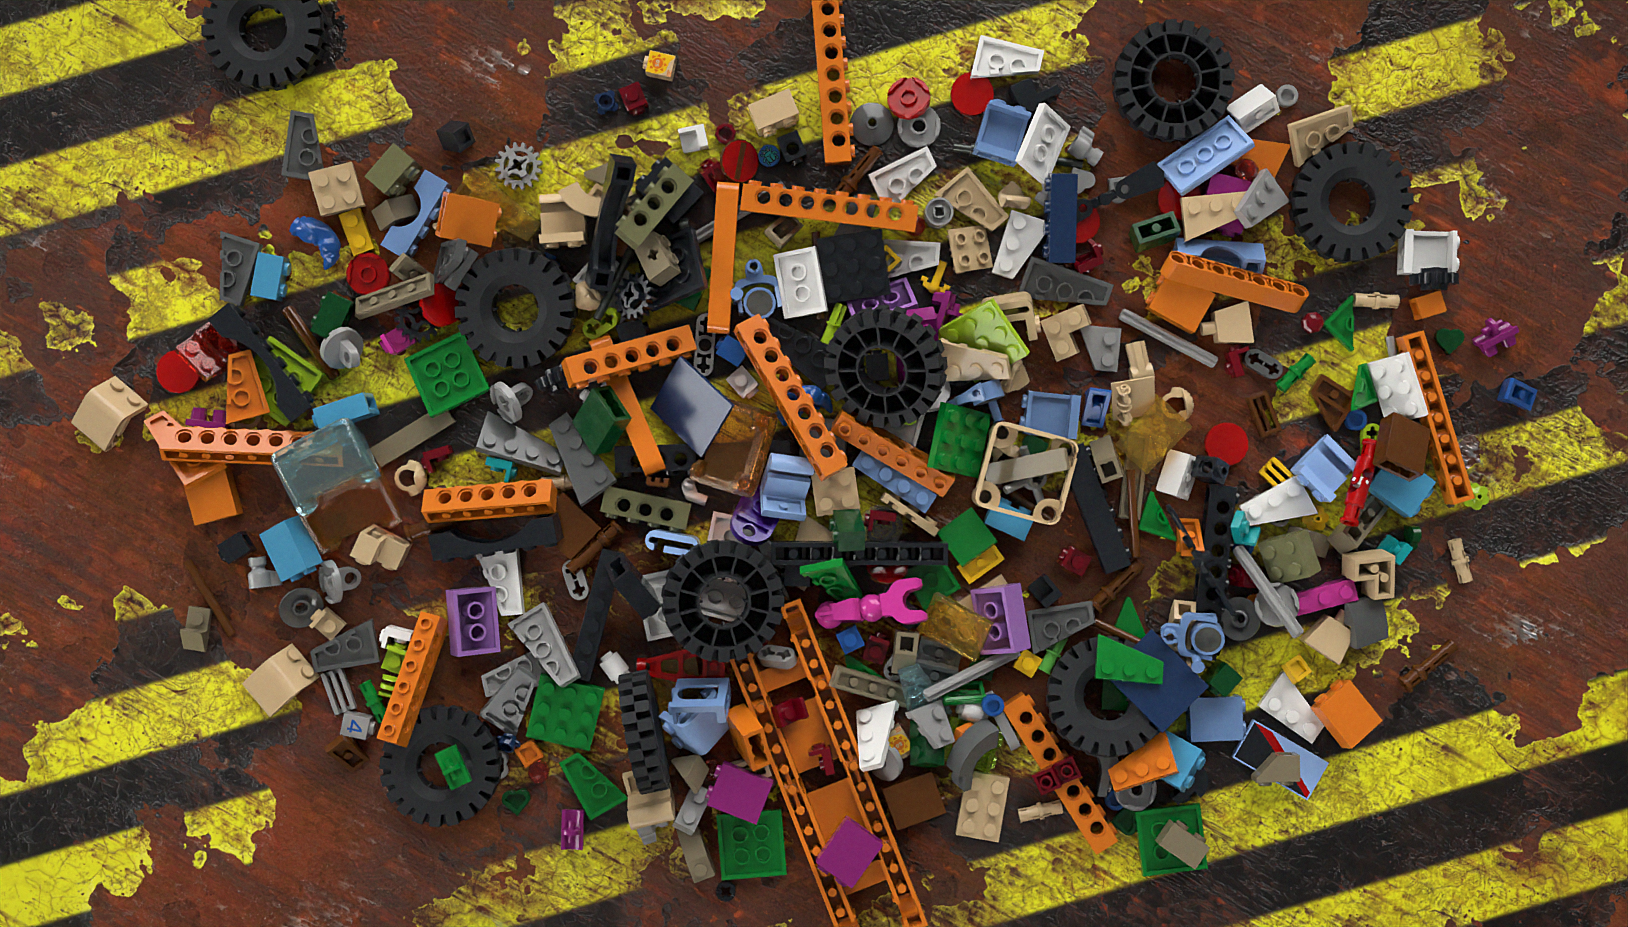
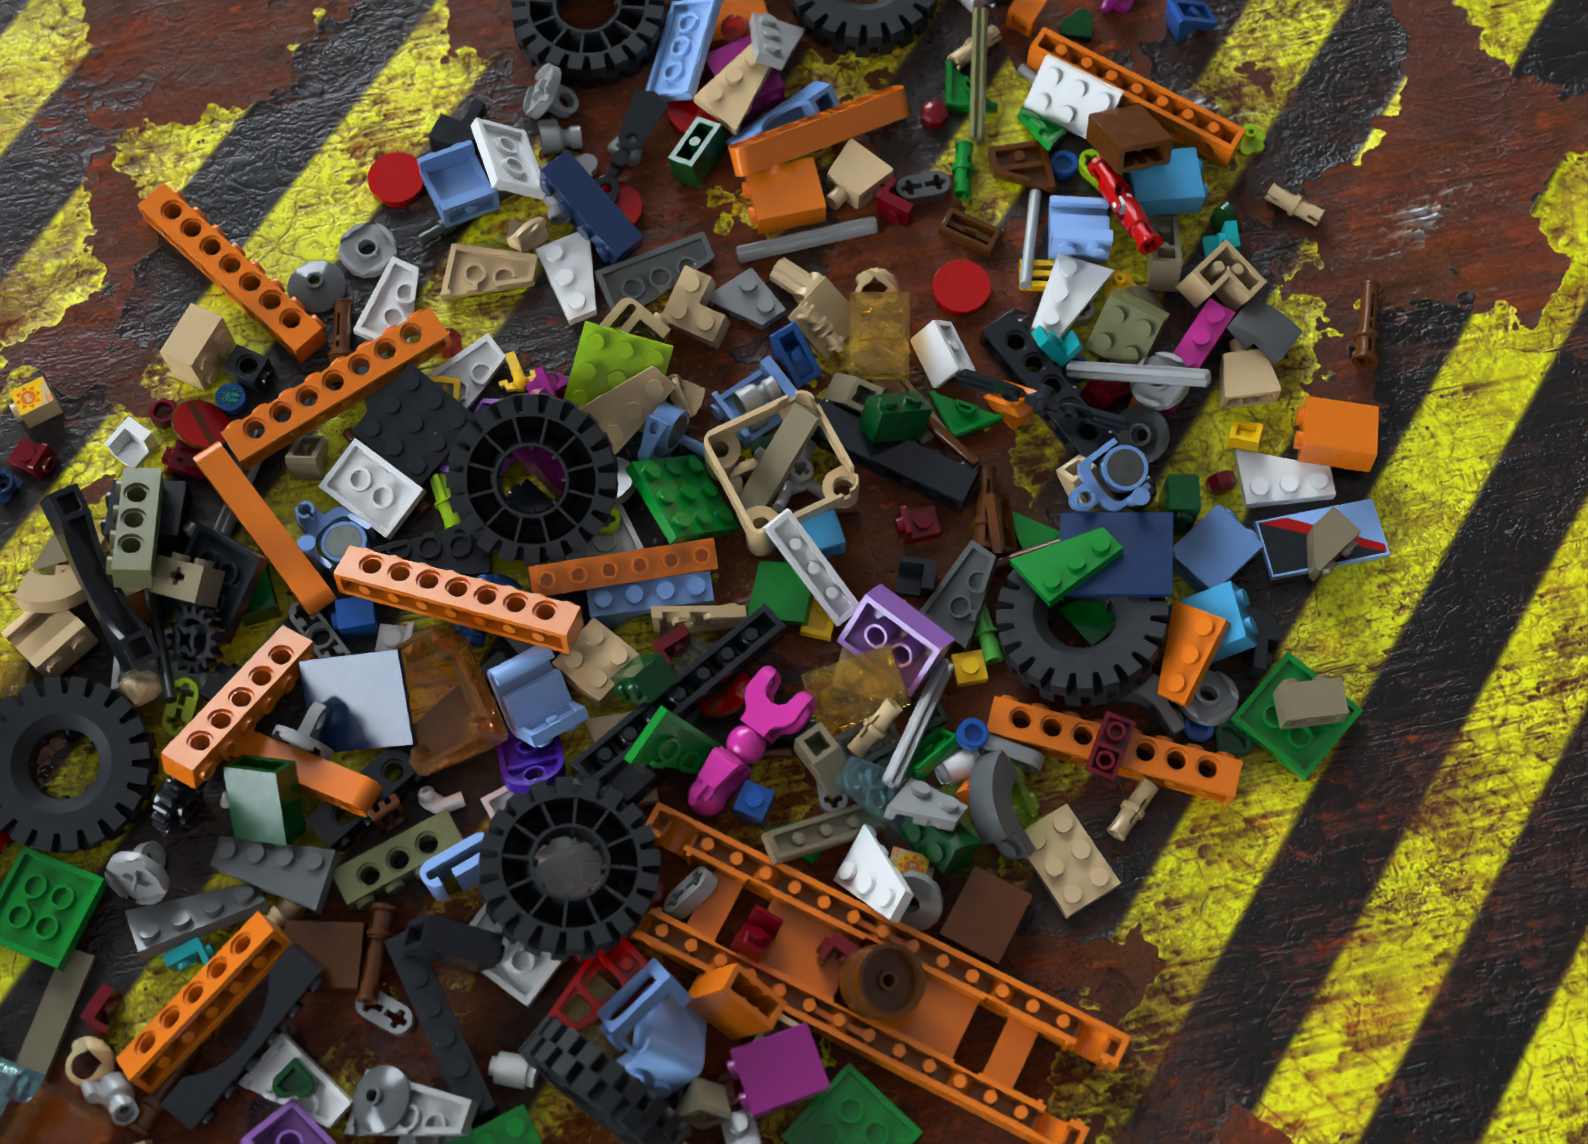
camera: 40 degrees left, 20 degrees down
magenta brick [816,815,883,888] -> none
dark red bracket [862,631,891,665] -> none
red tile [887,77,931,120] -> none
green tile [904,565,961,611] -> none
light grey wheel [923,197,954,229] -> none
tan hinge [947,225,993,274] -> none
white wing [970,35,1044,78] -> none
dark red bracket [1072,238,1104,274] -> none
black brick [1191,455,1230,485] -> none
none -> light grey piece [80,1072,139,1125]
none -> light grey tile [271,701,334,761]
none -> dark green tile [272,1057,319,1099]
none -> dark grey dish [352,1065,411,1134]
none -> light grey tile [523,63,579,120]
none -> light grey piece [732,376,782,432]
none -> white plate [762,508,859,627]
none -> reddish brown wheel [839,942,926,1019]
none -> tan pin [847,697,902,759]
none -> dark green brick [858,391,933,443]
none -> olive axle [969,7,988,142]
none -> reddish brown tile [984,492,1018,555]
none -> light grey bar [1019,189,1041,289]
none -> dark red tile [1205,470,1238,496]

